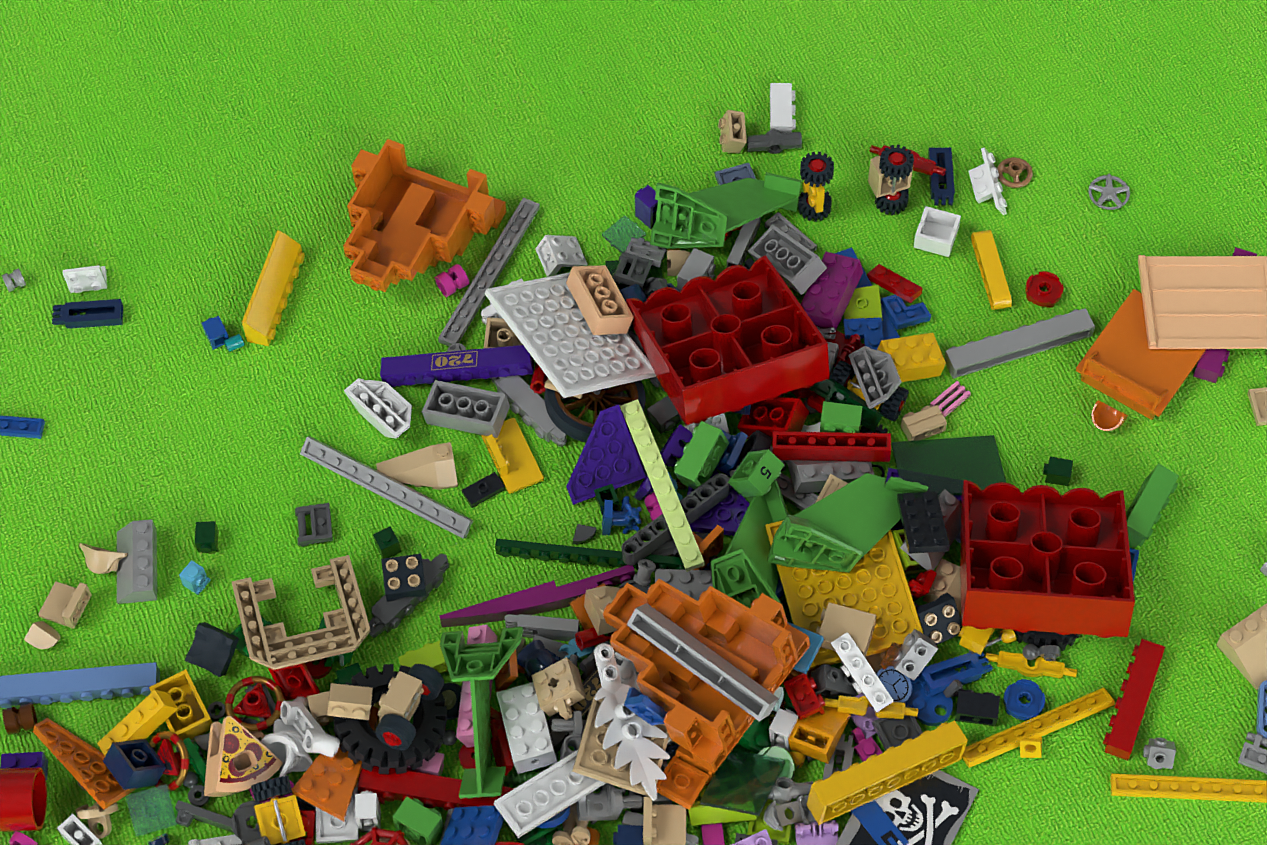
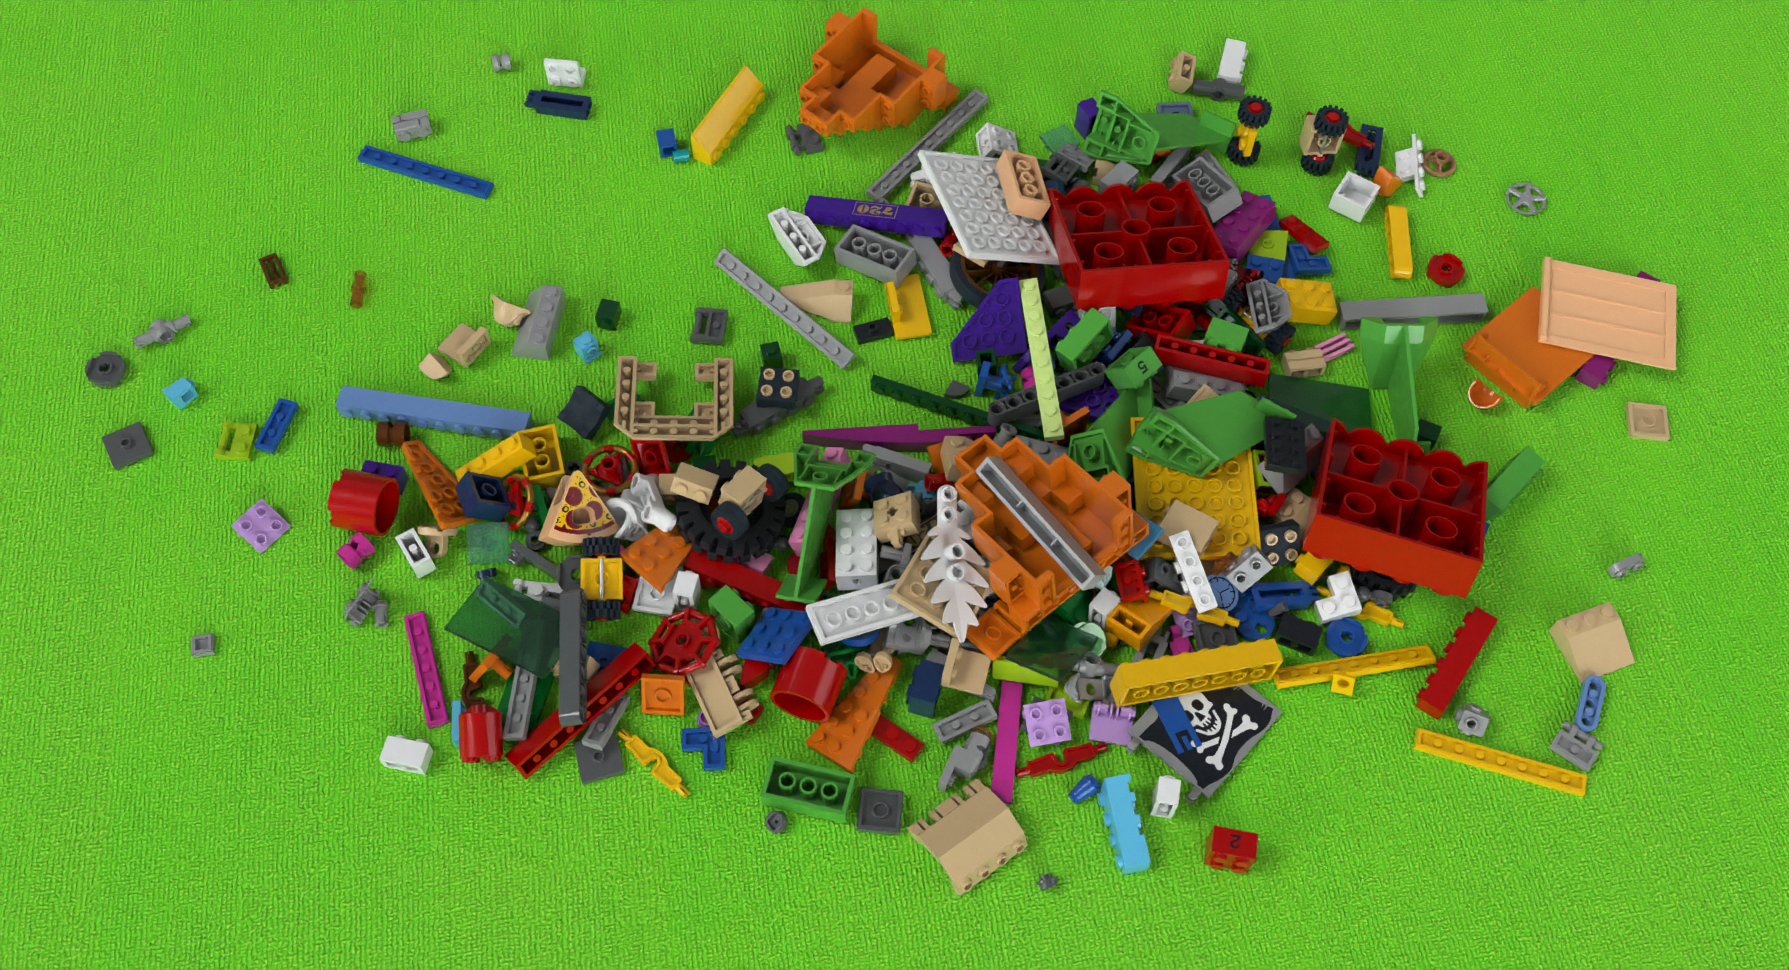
camera: 10 degrees right, 0 degrees up
dark pink wheel [434,264,469,297] -> none
blue bracket [624,687,667,726] -> none
none -> dark grey plate [785,123,823,156]
none -> white brick [1314,571,1362,626]
none -> bright green piece [1359,317,1438,454]
none -> orange slope [1373,166,1404,198]

